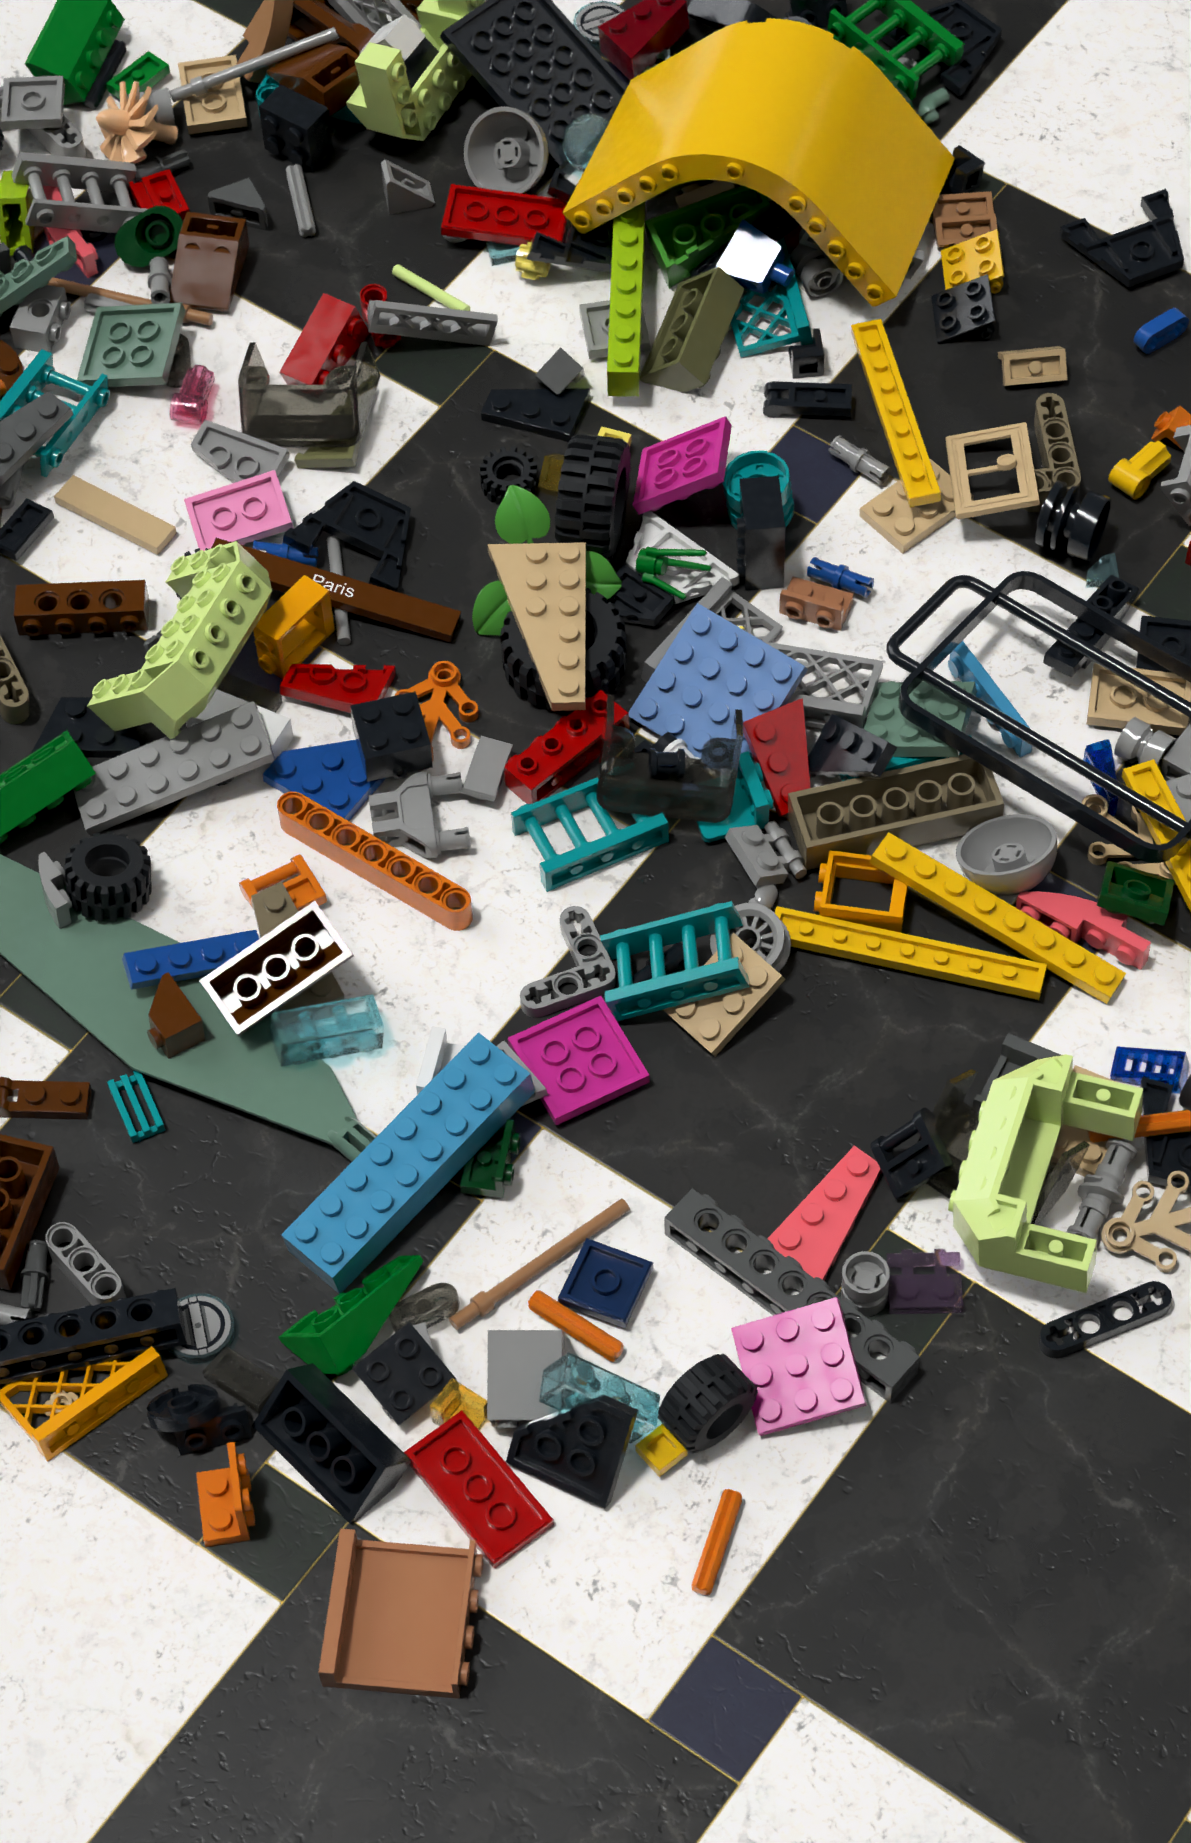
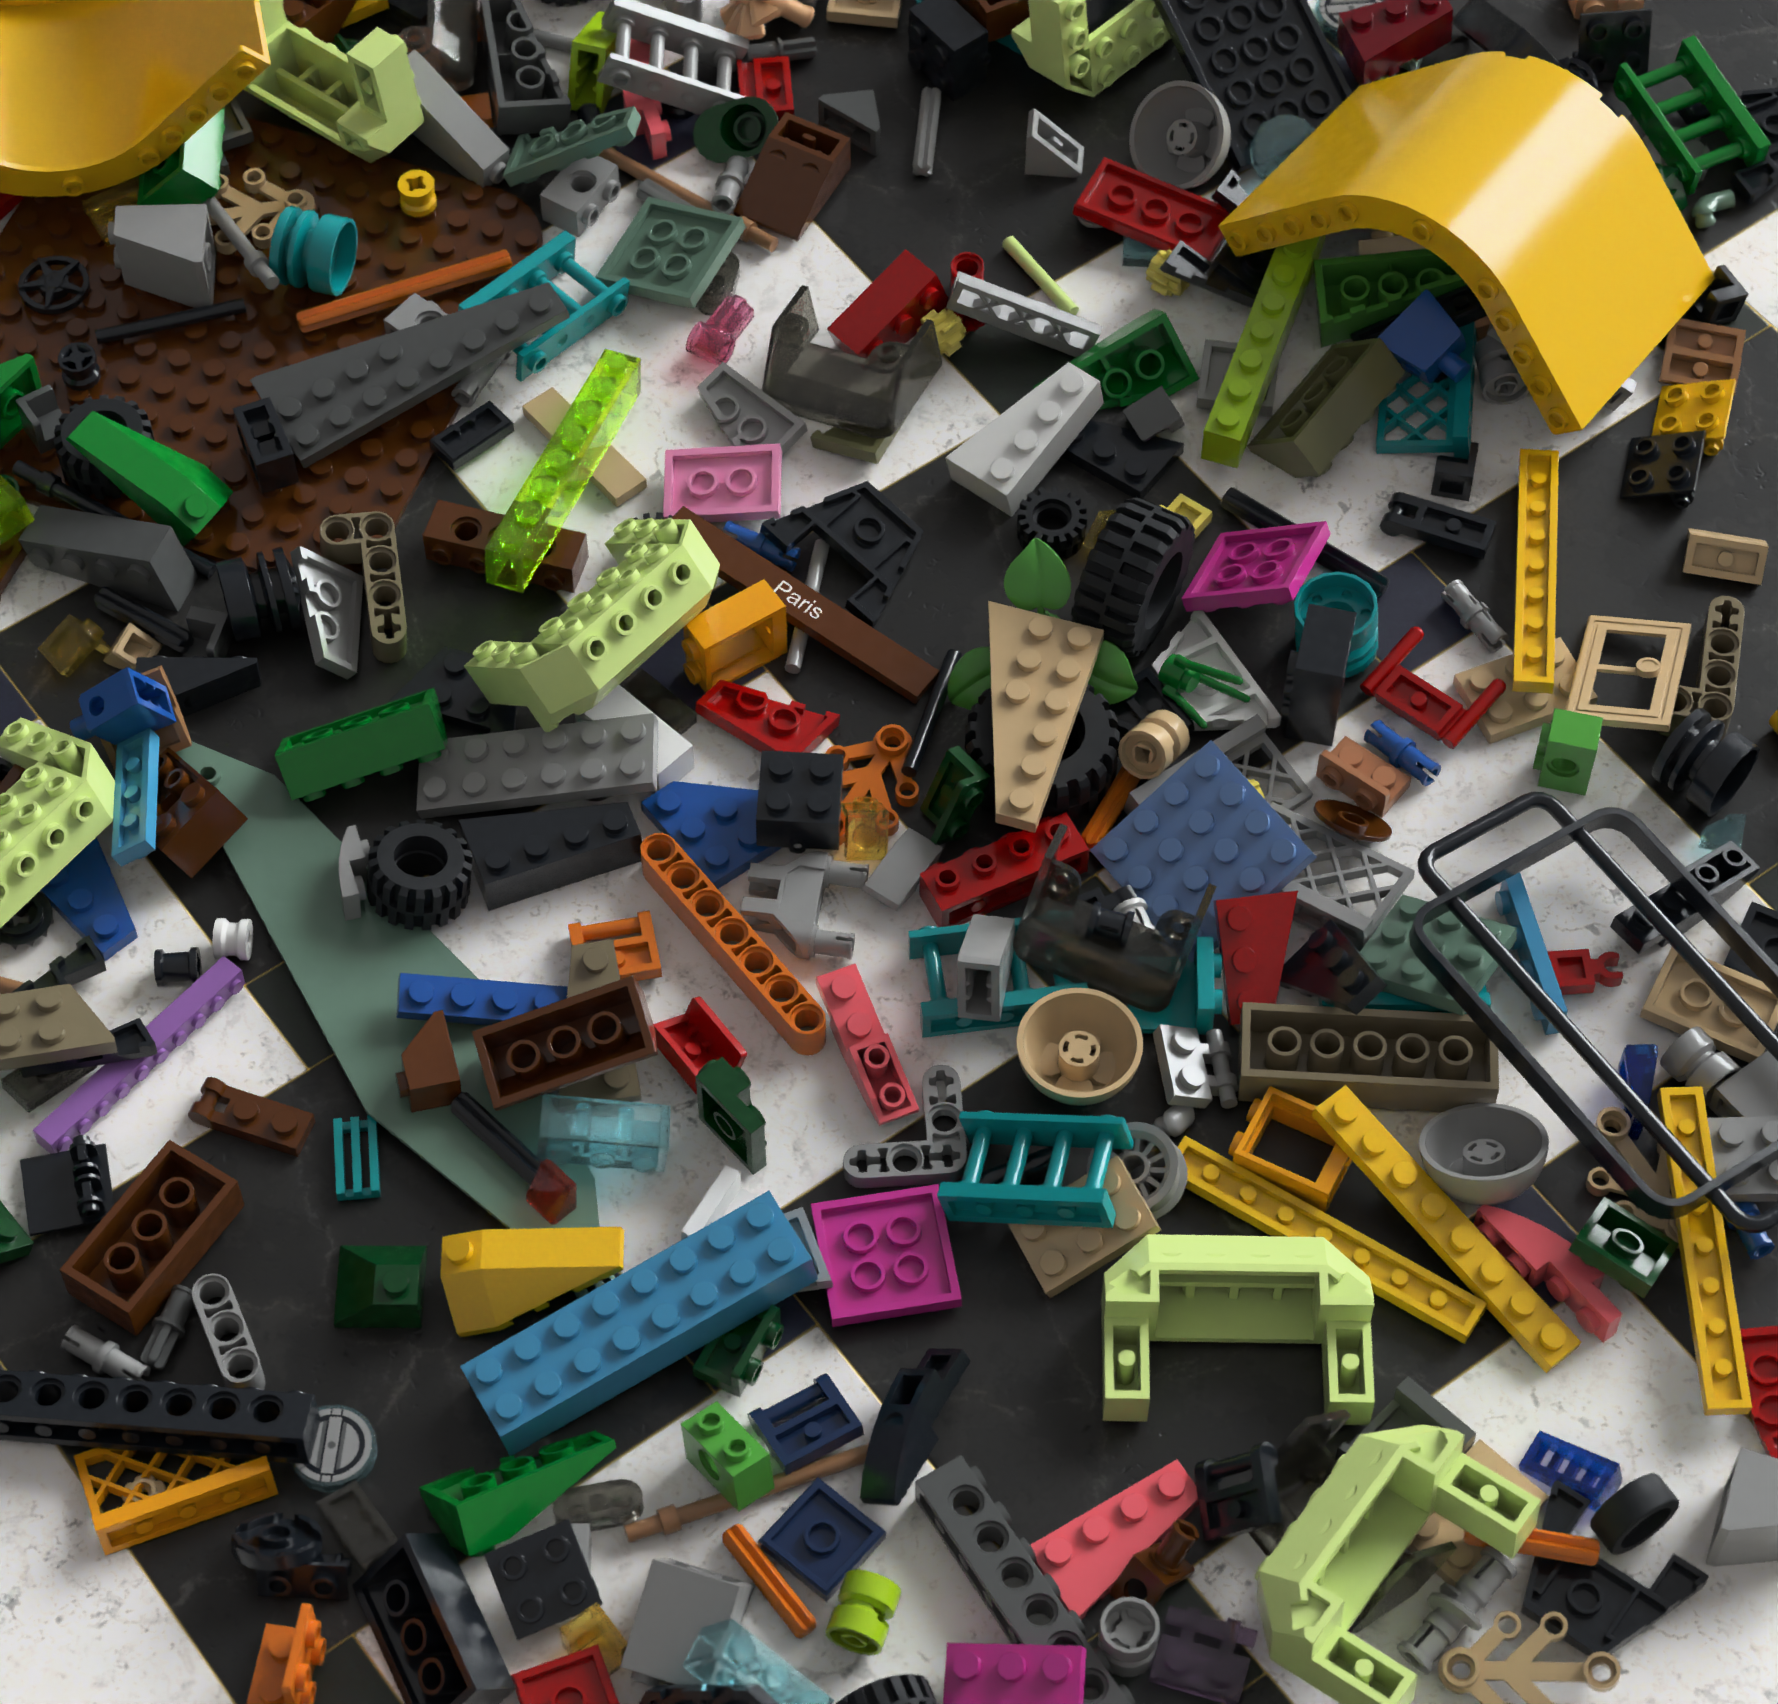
camera: 15 degrees right, 0 degrees up
none -> dark green slope [334,1246,427,1328]
none -> yellow wedge [440,1227,624,1337]
none -> black axle [450,1092,549,1187]
none -> black wedge [459,802,642,911]
none -> clear neon green brick [485,349,641,593]
none -> clear red slope [526,1158,577,1225]
none -> red bracket [654,996,747,1095]
none -> bright green brick [681,1401,775,1512]
none -> dark green plate [696,1057,767,1175]
none -> dark blue plate [747,1373,864,1475]
none -> coral slope [815,964,919,1126]
none -> lime wheel [826,1569,901,1655]
none -> clear yellow bracket [842,797,889,861]
none -> black slope [860,1348,971,1506]
none -> black bar [901,649,962,777]
none -> light yellow gear [916,308,966,358]
none -> dark green bracket [920,746,991,845]
none -> white wedge [945,362,1104,517]
none -> light grey slope [957,914,1015,1022]
none -> tan piece [1016,988,1143,1106]
none -> green wedge [1033,308,1200,410]
none -> orange axle [1081,765,1141,853]
none -> yellowish green wedge [1101,1234,1375,1425]
none -> reddish brown bracket [1110,1519,1200,1608]
none -> tan wheel [1118,710,1190,779]
none -> black axle [1221,487,1390,598]
none -> reddish brown dish [1313,799,1392,842]
none -> red plate [1360,626,1506,749]
none -> bright green brick [1533,708,1603,796]
none -> red plate [1547,949,1623,995]

